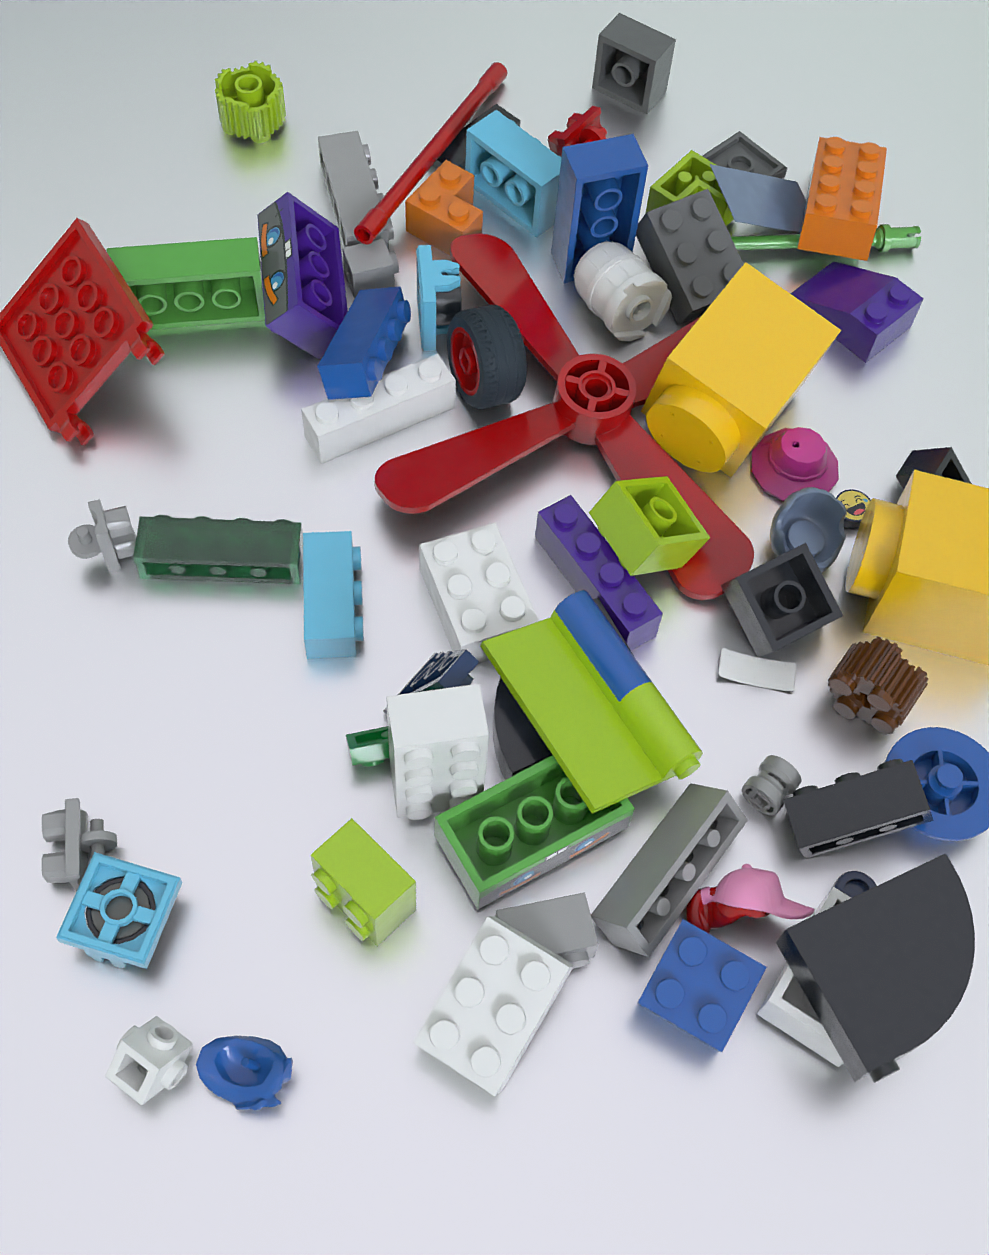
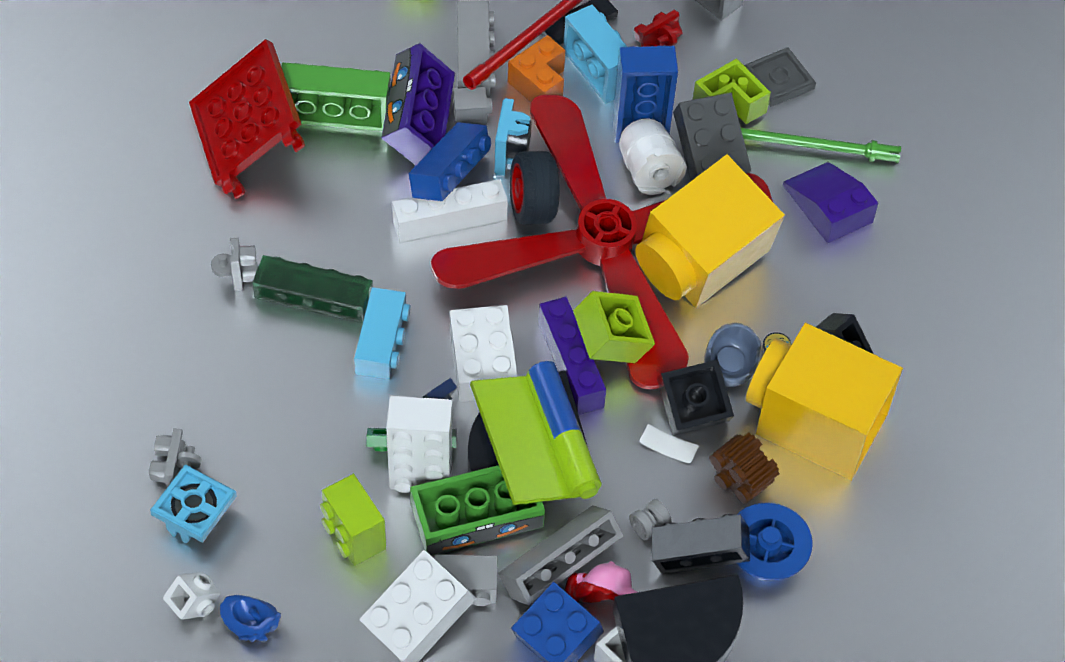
camera: 15 degrees right, 5 degrees down
sand blue sticker [710,164,806,233] -> none
dark pink hat [752,427,839,502] -> none
orange brick [797,137,887,261] -> none

